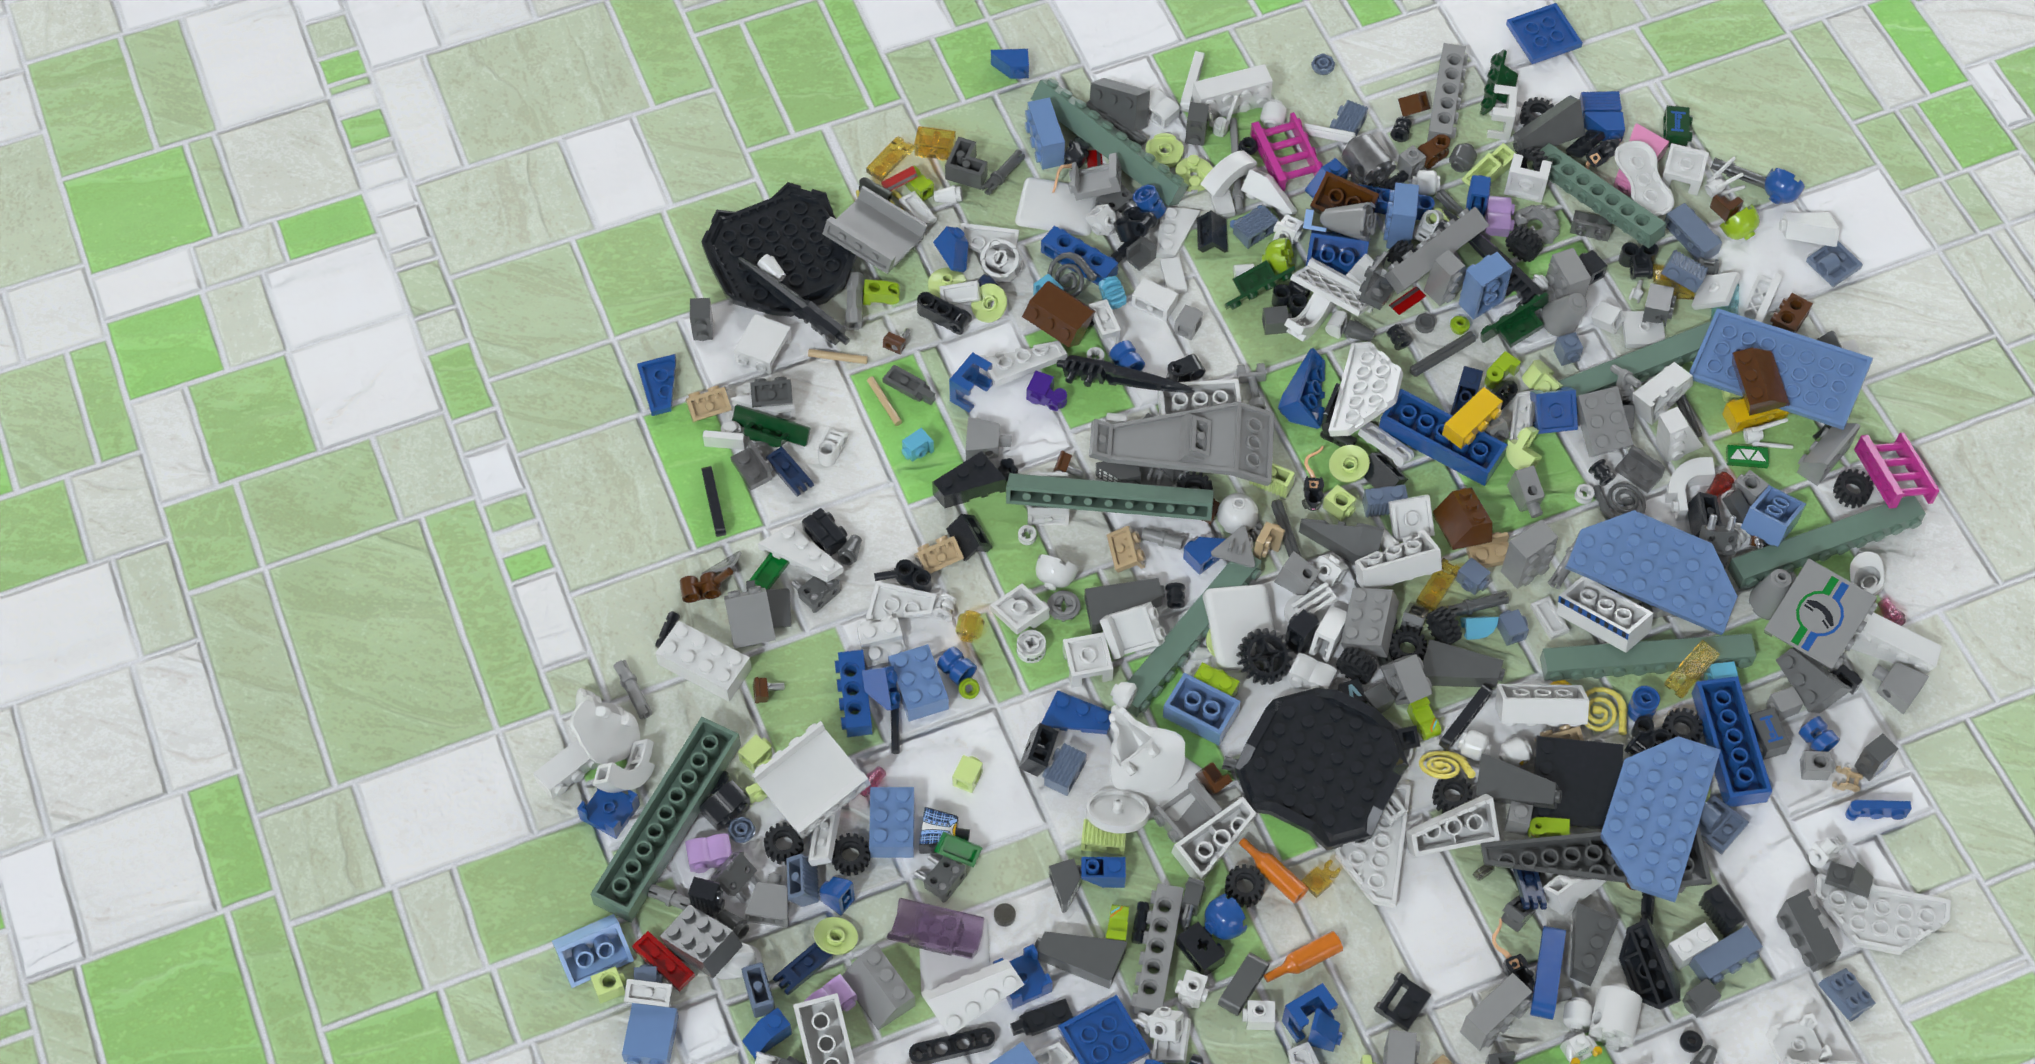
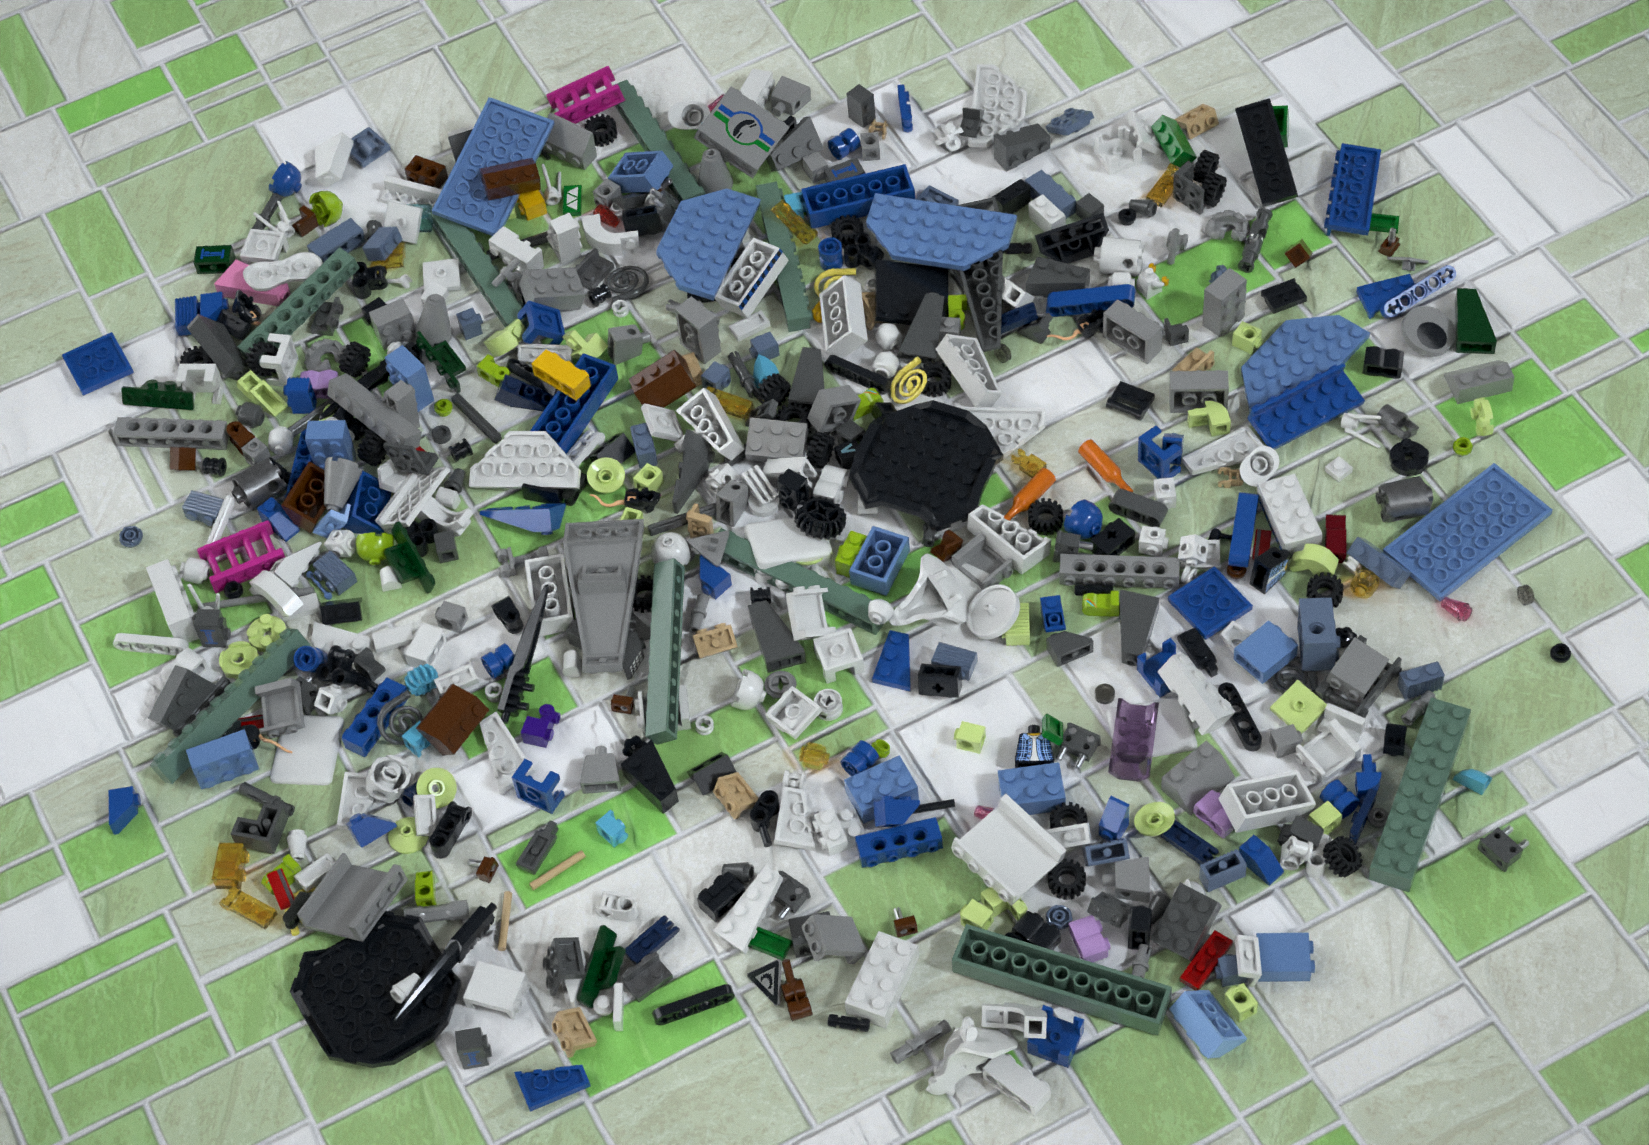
camera: 90 degrees left, 5 degrees down
hinge [1642,283,1676,327] -> none

